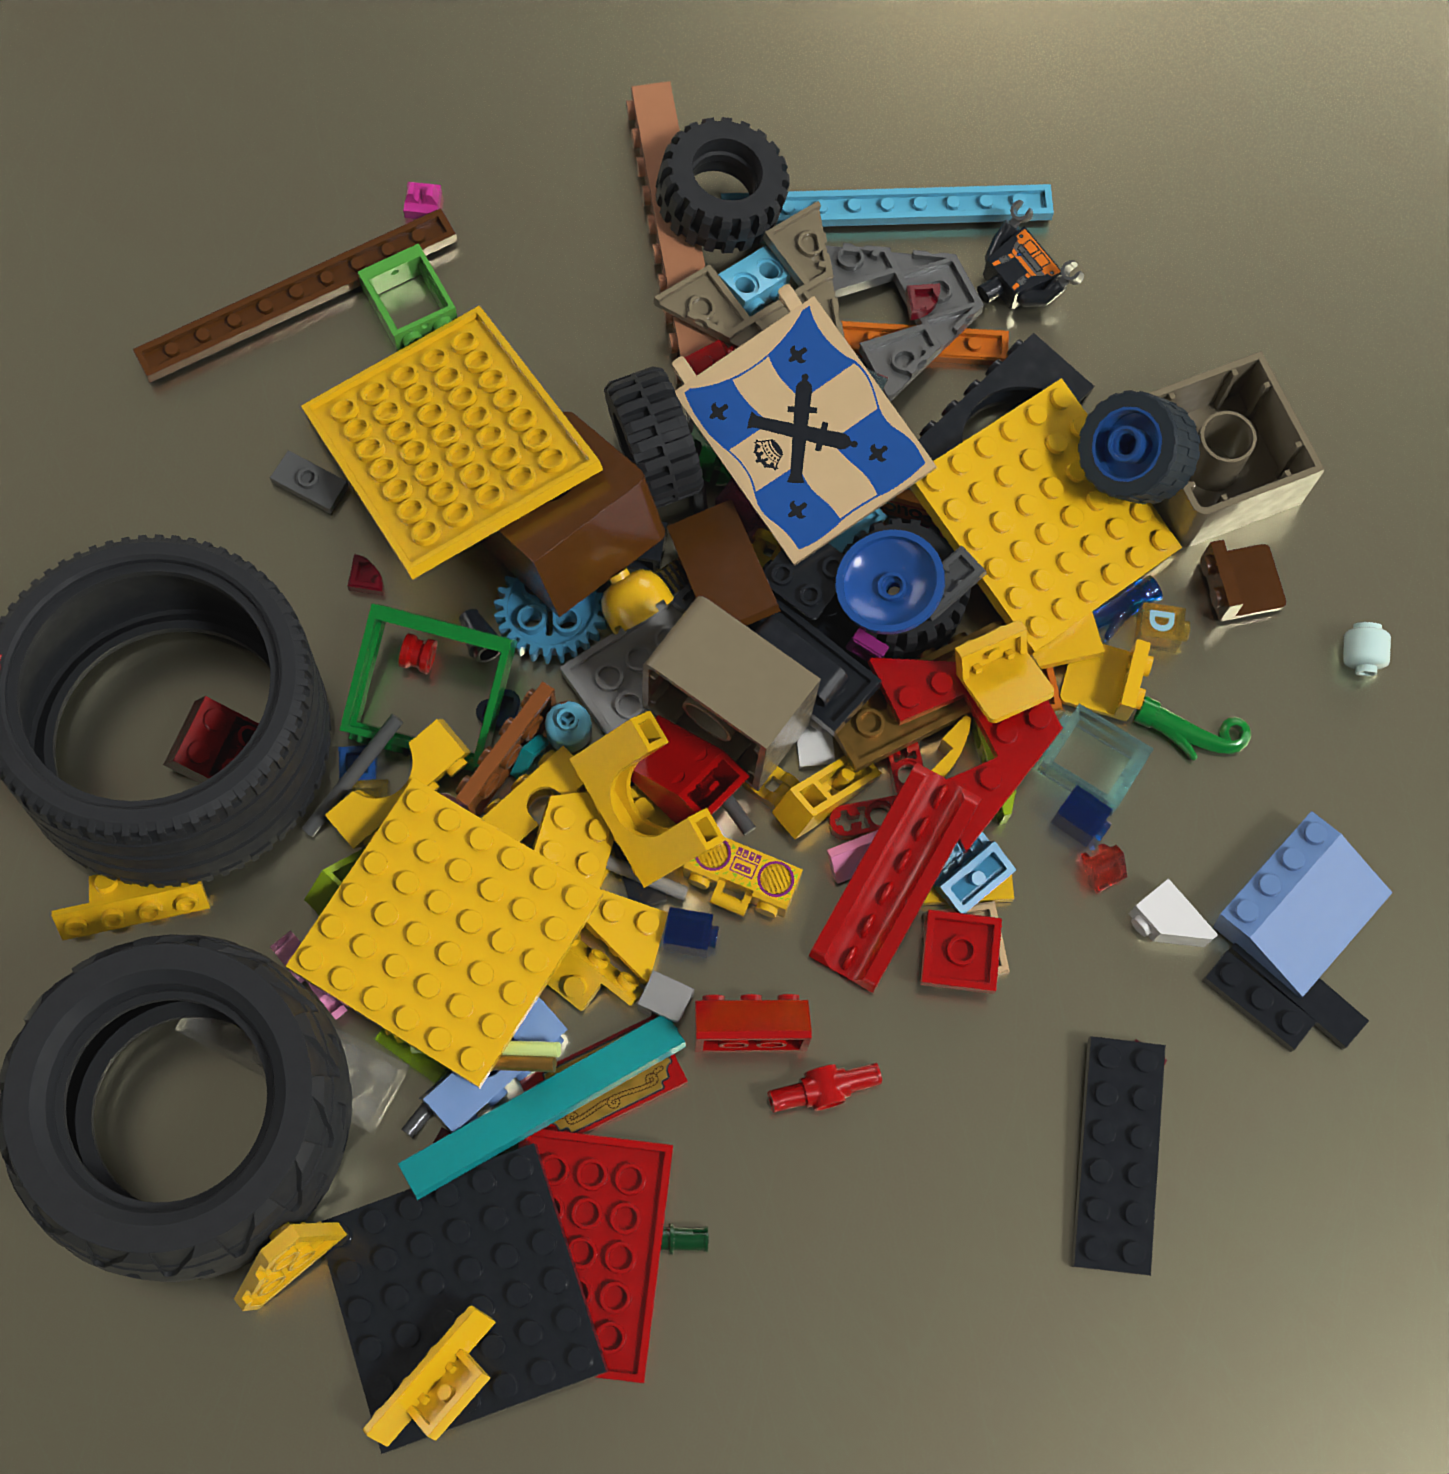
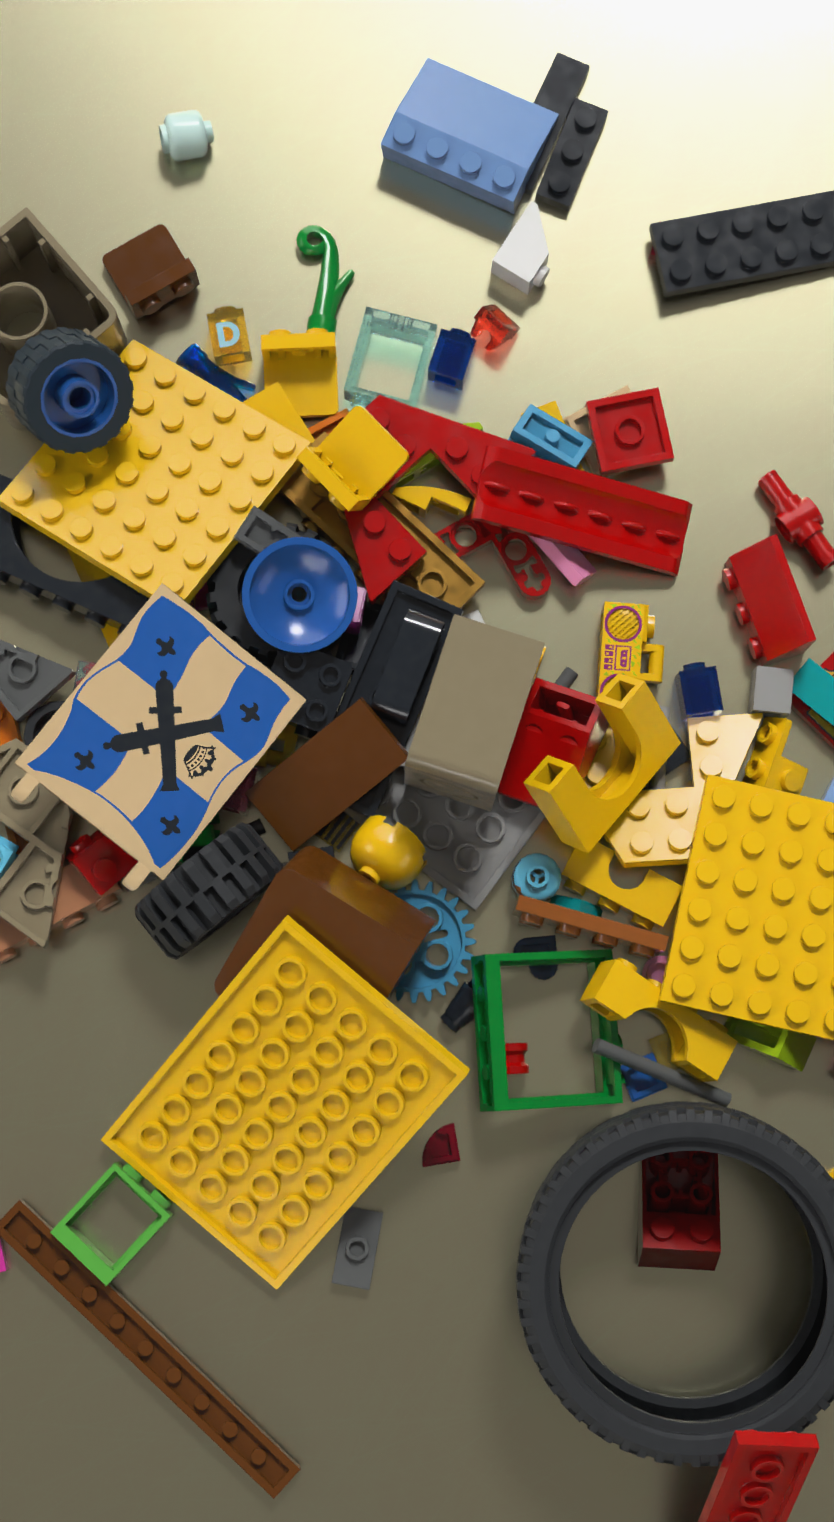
camera: 105 degrees left, 10 degrees up
yellow slope [772,756,882,840] -> none

